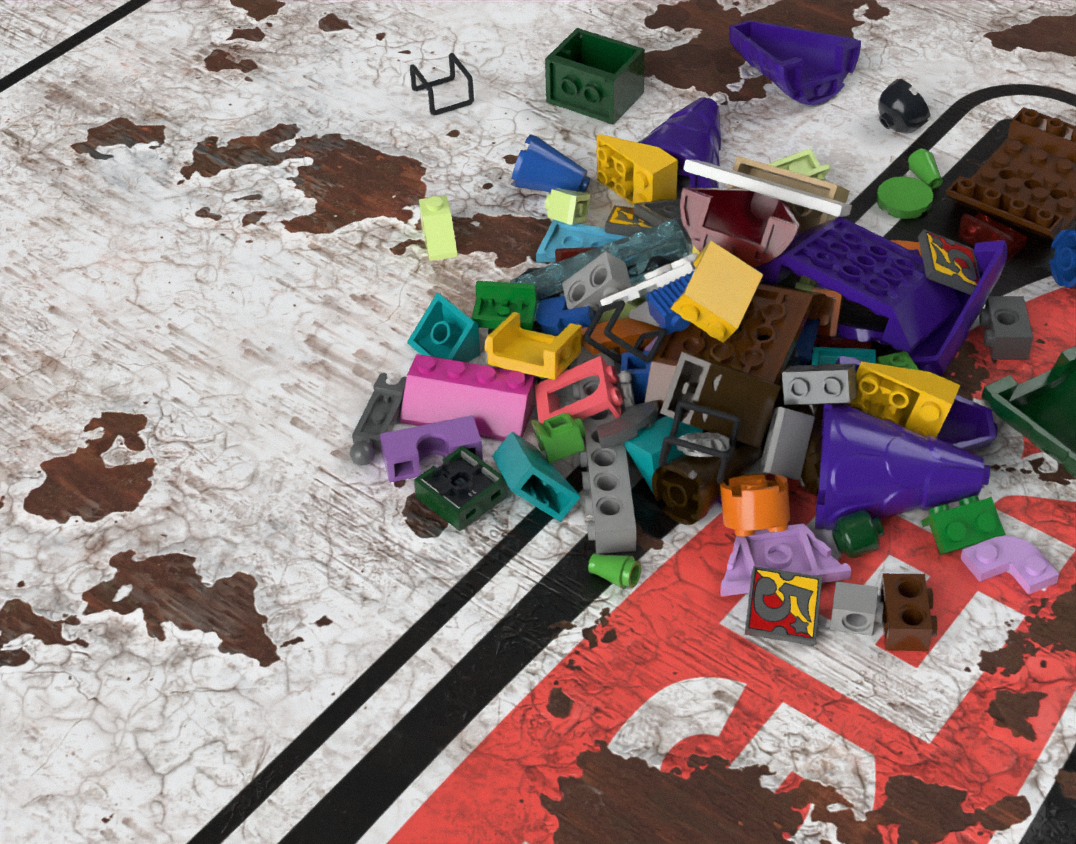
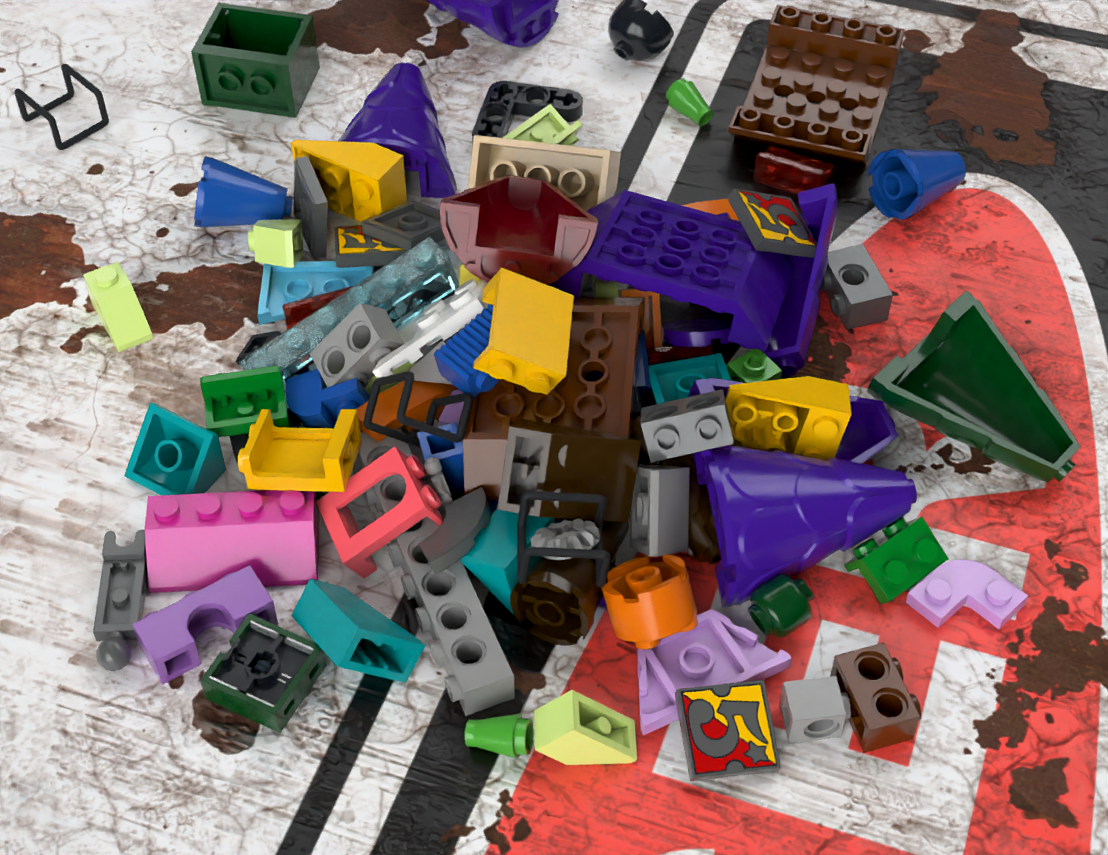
camera: 20 degrees left, 5 degrees up
bright green window [531,413,586,464] -> none
white tile [684,160,852,217] -> none
bright green tile [876,176,934,219] -> none
none -> dark grey tile [293,156,328,259]
none -> black beam [472,81,583,146]
none -> yellowish green slope [534,690,637,765]

